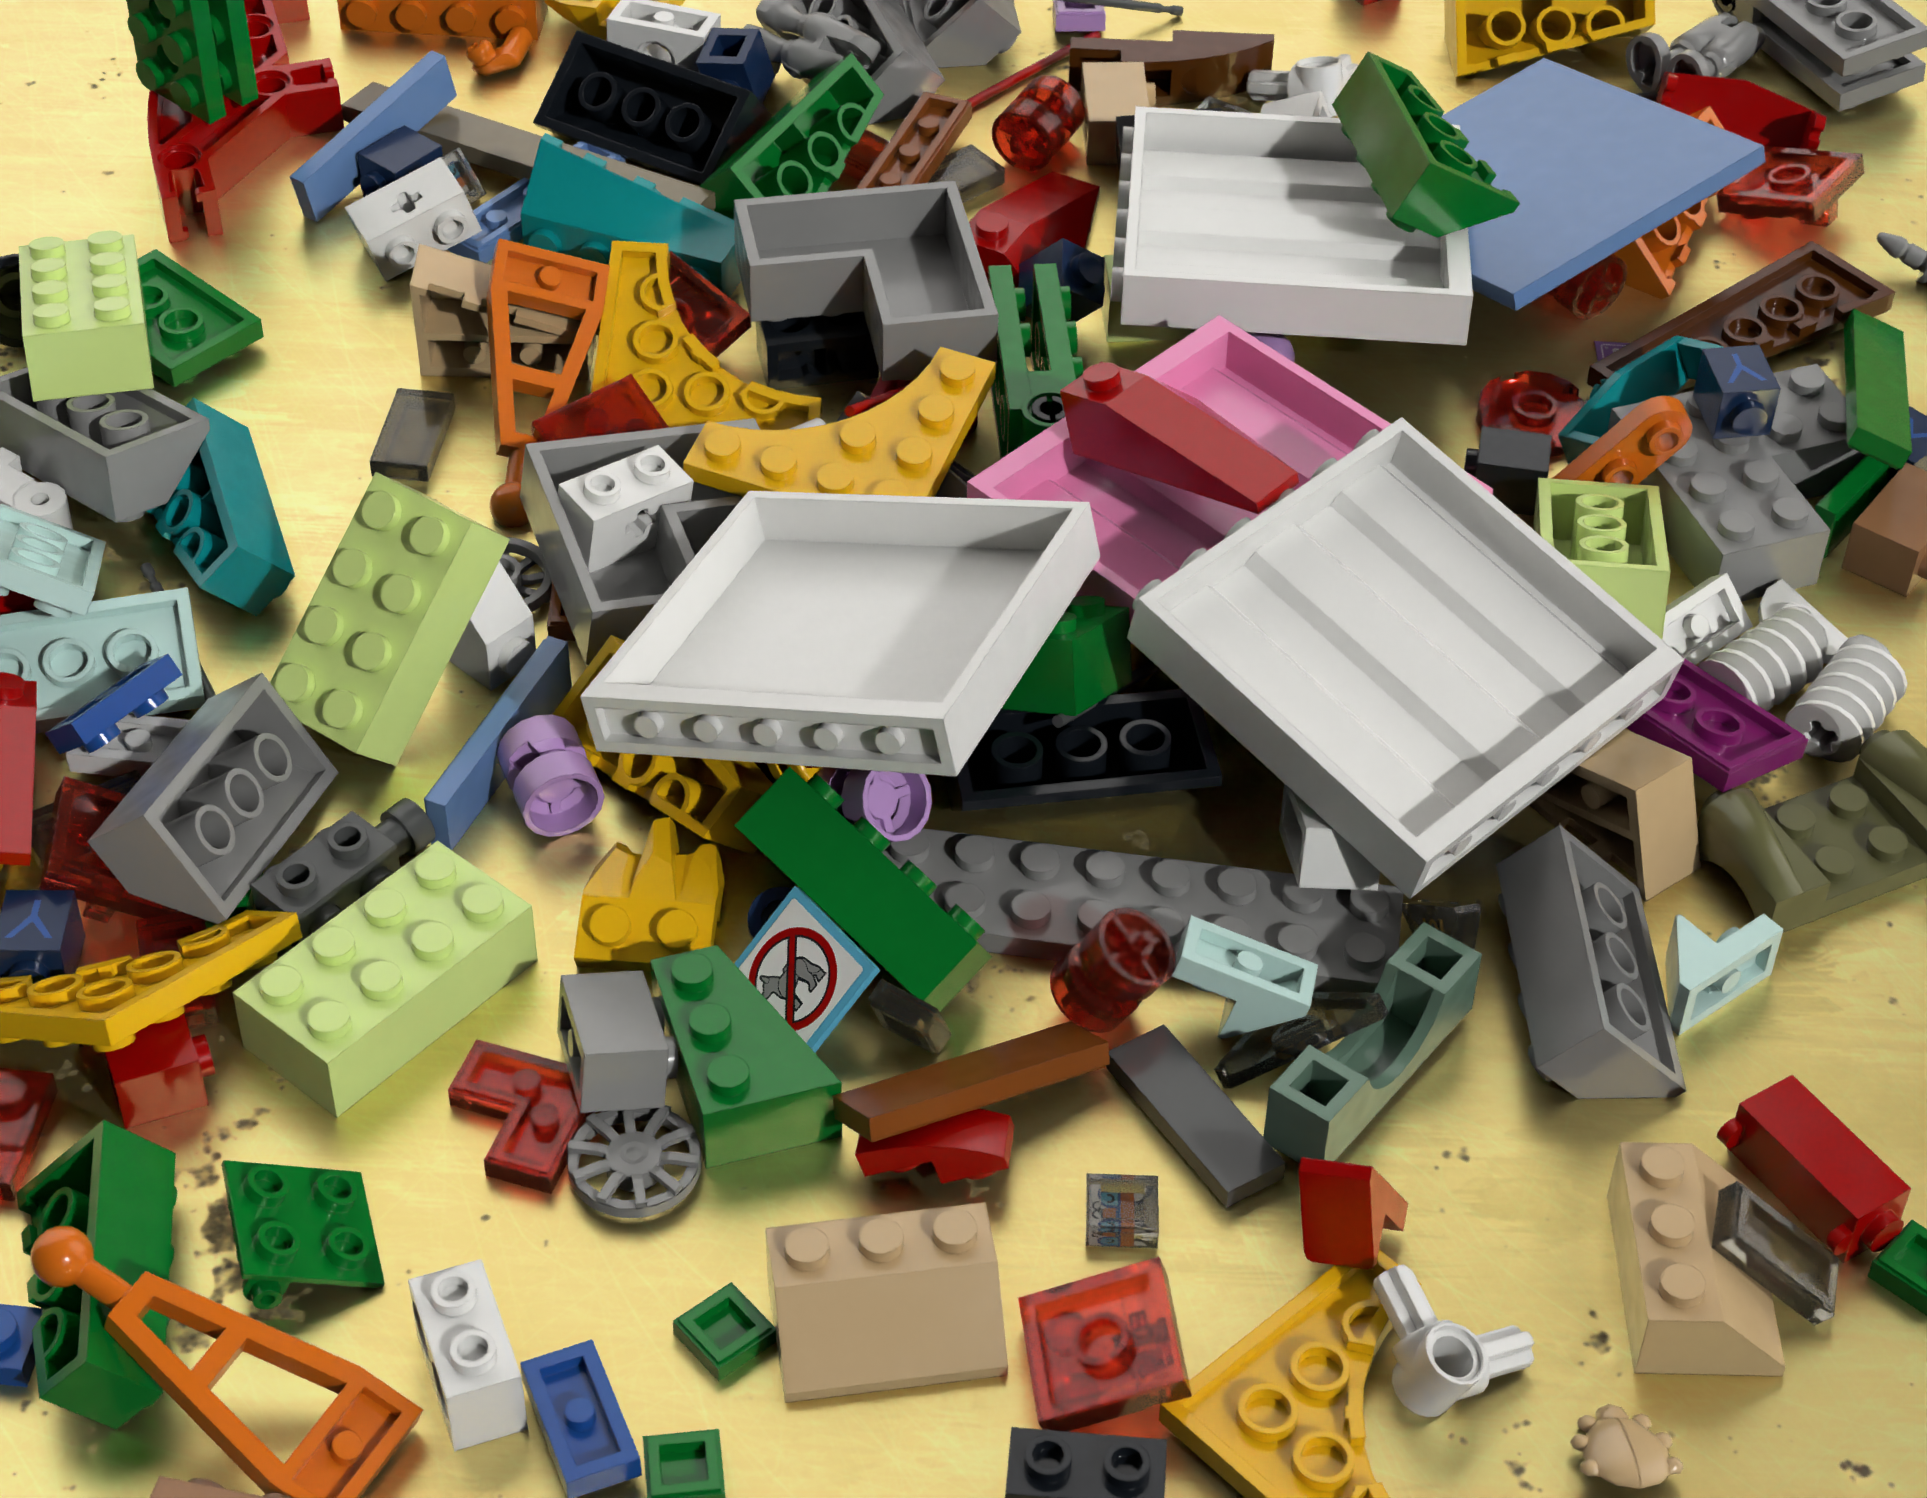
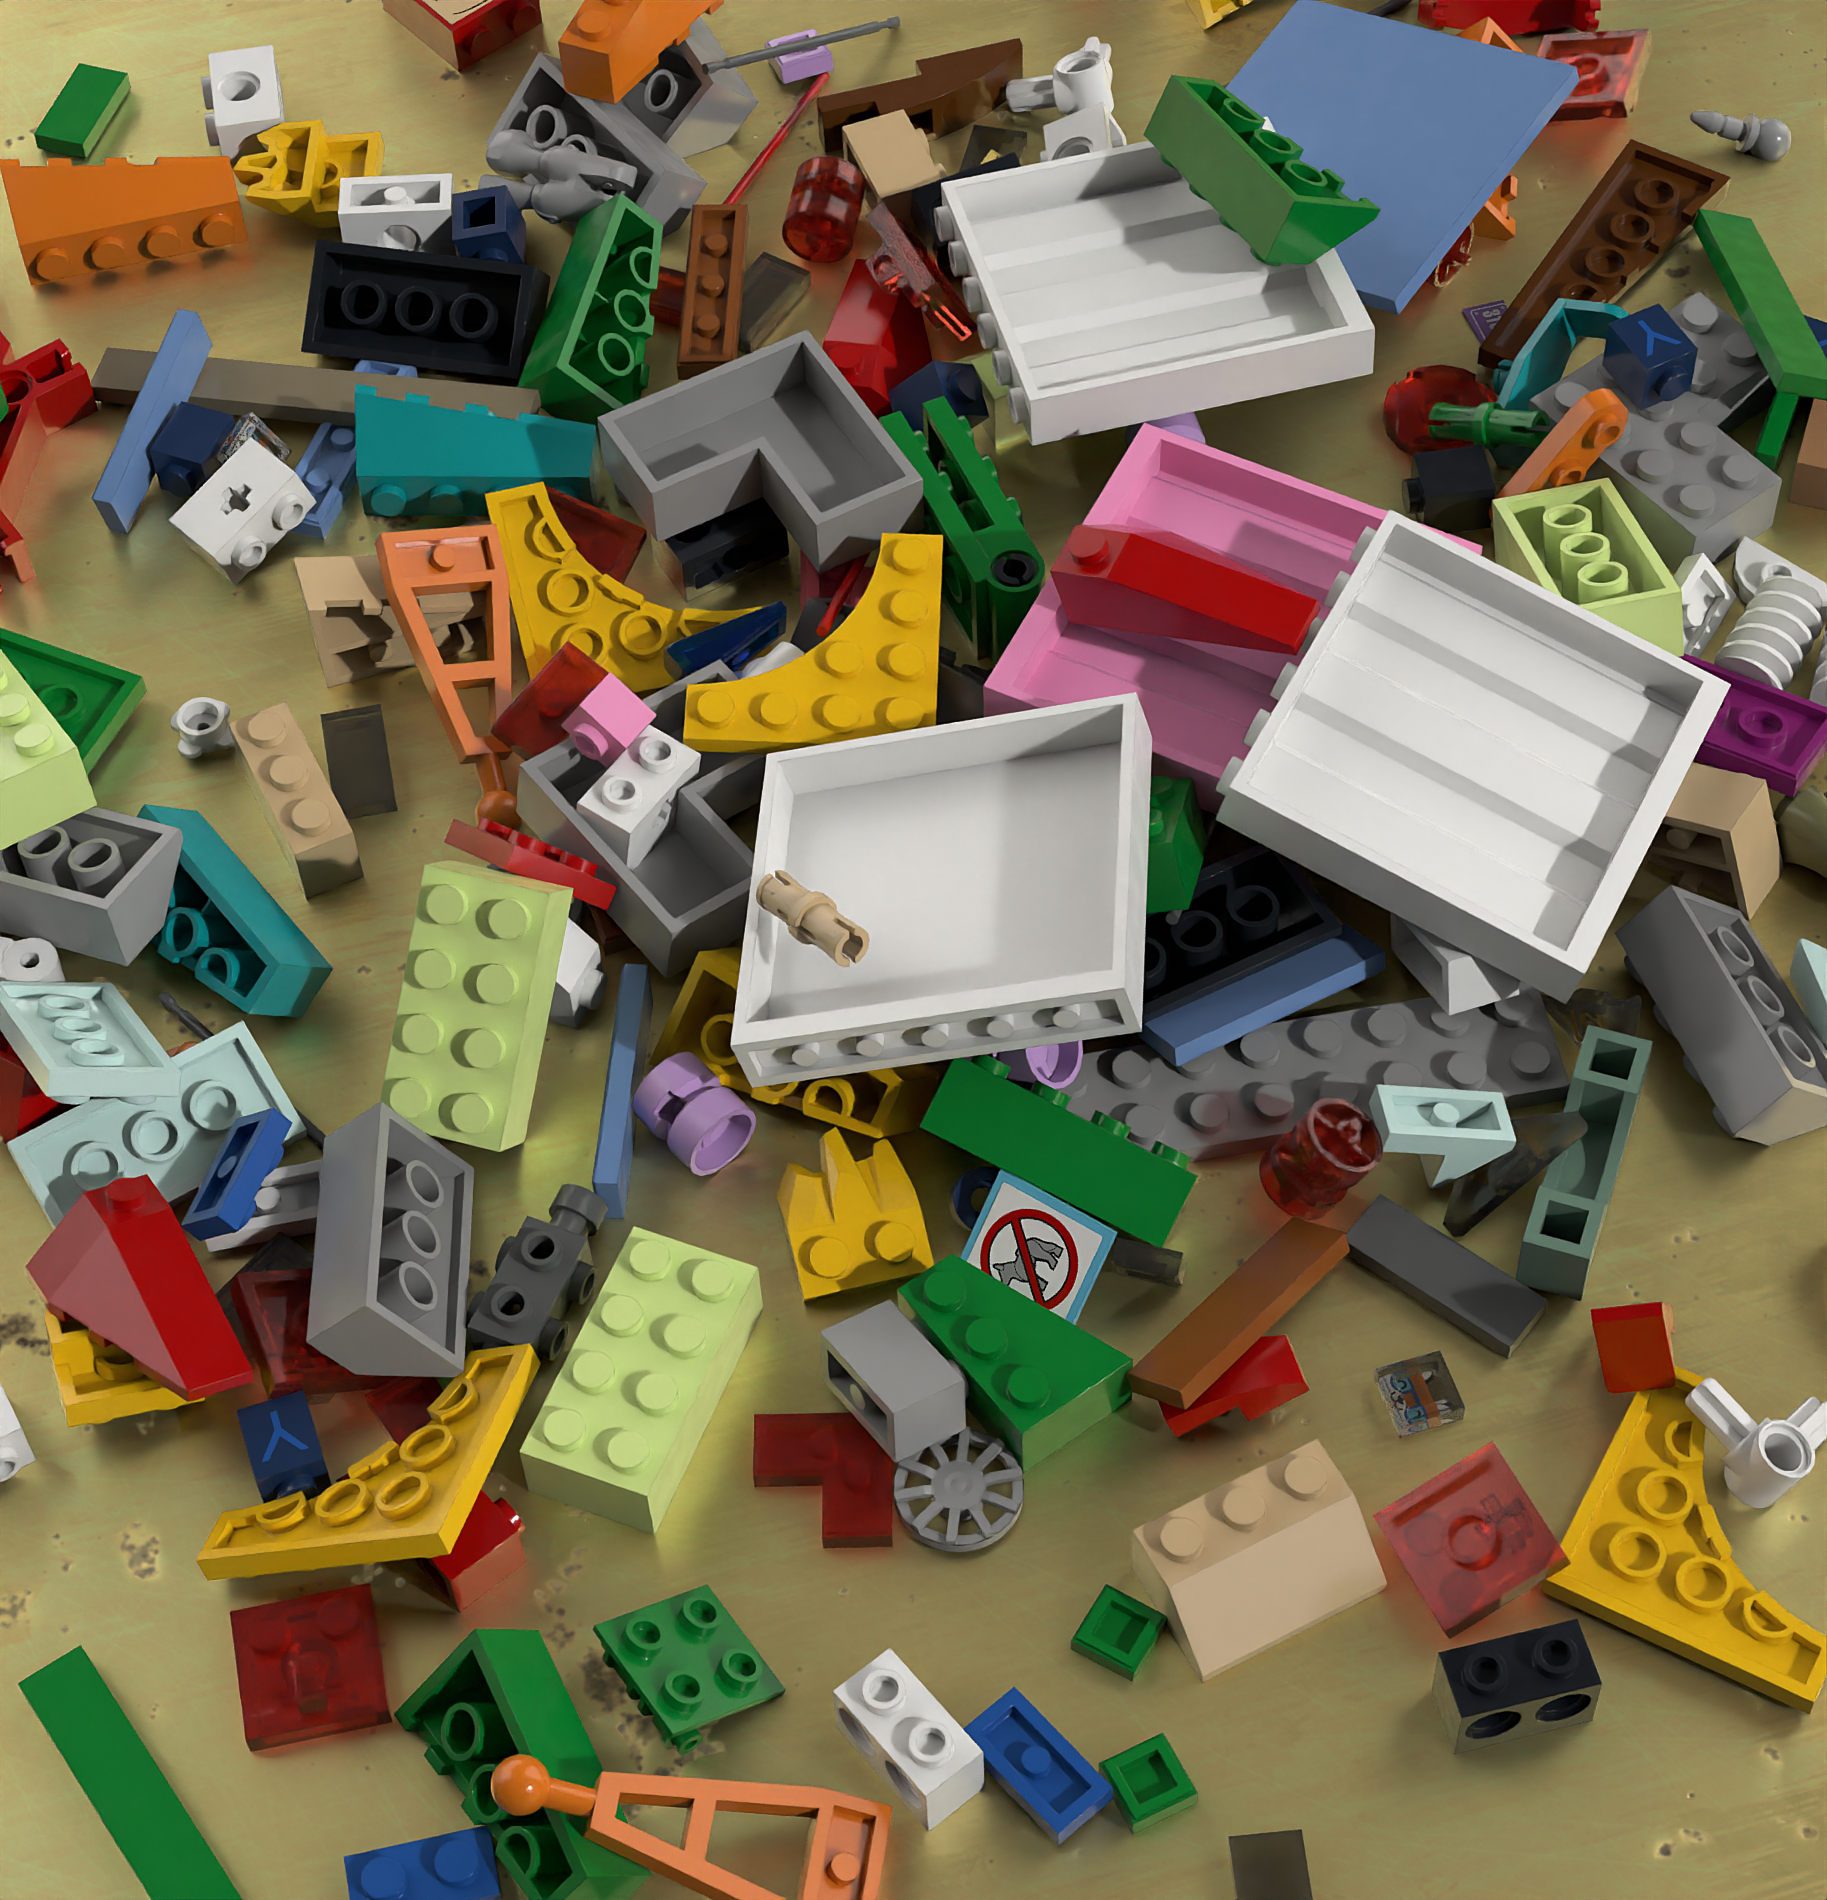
camera: 15 degrees left, 10 degrees up
orange arm [466,26,533,76] -> none
none -> white plate [170,697,234,758]
none -> tan brick [228,701,364,900]
none -> red plate [444,816,617,910]
none -> bright pink plate [561,672,657,768]
none -> clear blue slope [663,601,787,682]
none -> tan pin [756,870,870,967]
none -> clear red hinge [865,202,978,341]
none -> medium blue tile [1138,923,1386,1067]
none -> green pin [1428,402,1550,449]

